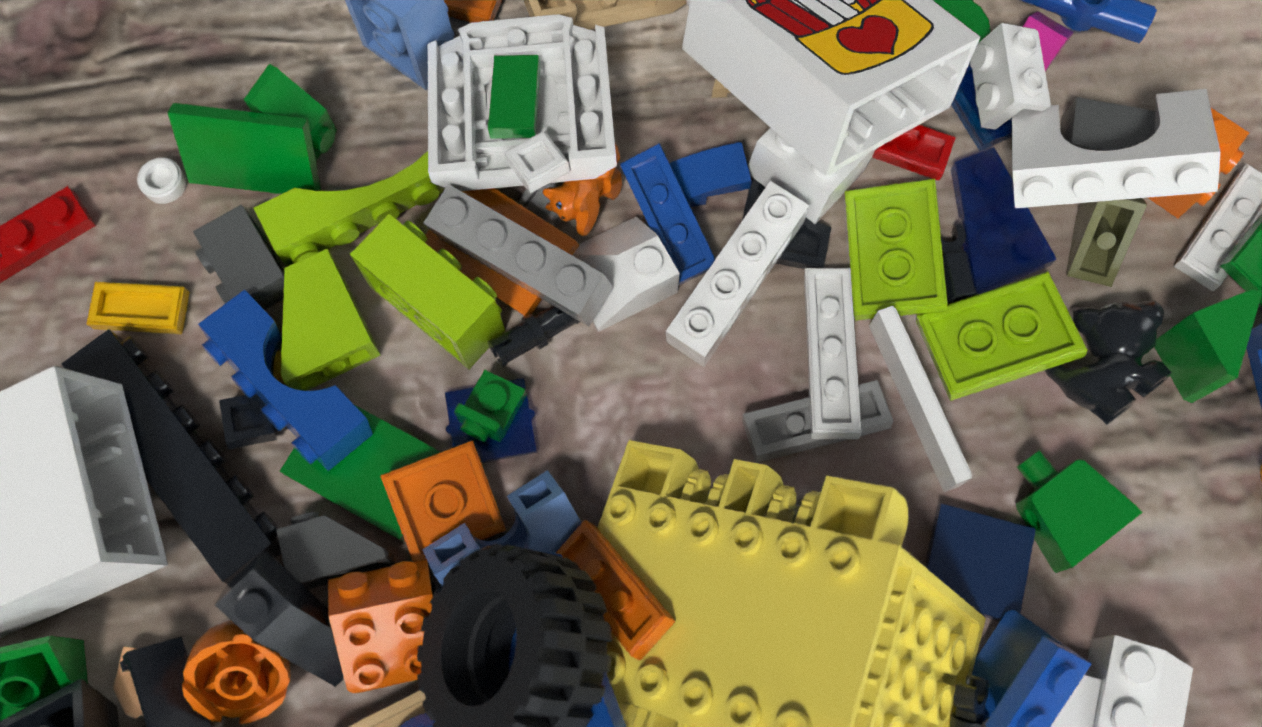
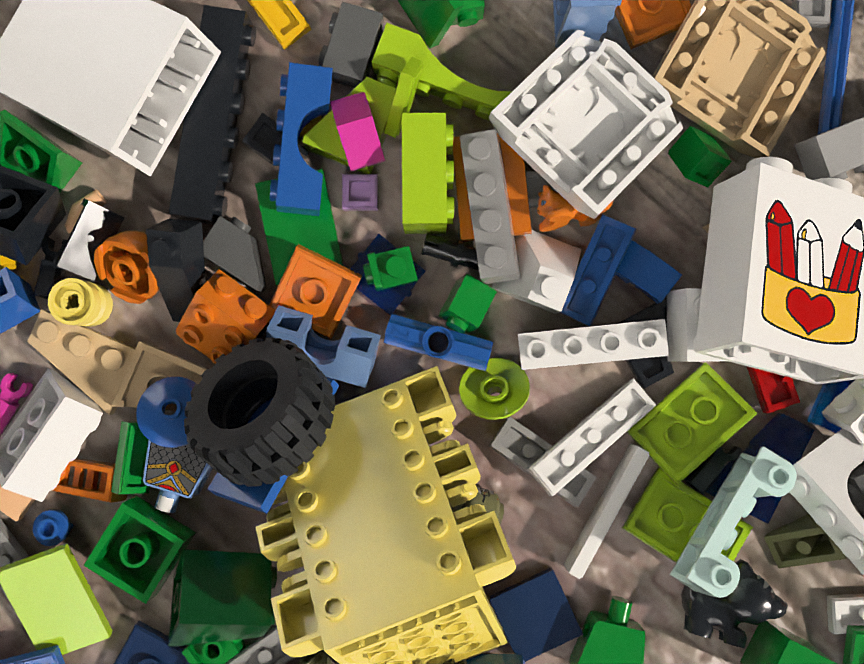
camera: 50 degrees right, 15 degrees up
green tile [488,55,541,139] -> none
white tile [504,131,570,194] -> none
orange tile [556,520,676,661] -> none
none -> dark pink slope [330,92,385,171]
none -> lavender tile [342,174,378,211]
none -> blue piece [383,314,494,371]
none -> lime tile [384,56,424,138]
none -> green brick [438,273,497,333]
none -> lime dish [459,358,530,420]
none -> green panel [668,126,732,188]
none -> light aqua piece [670,446,797,598]

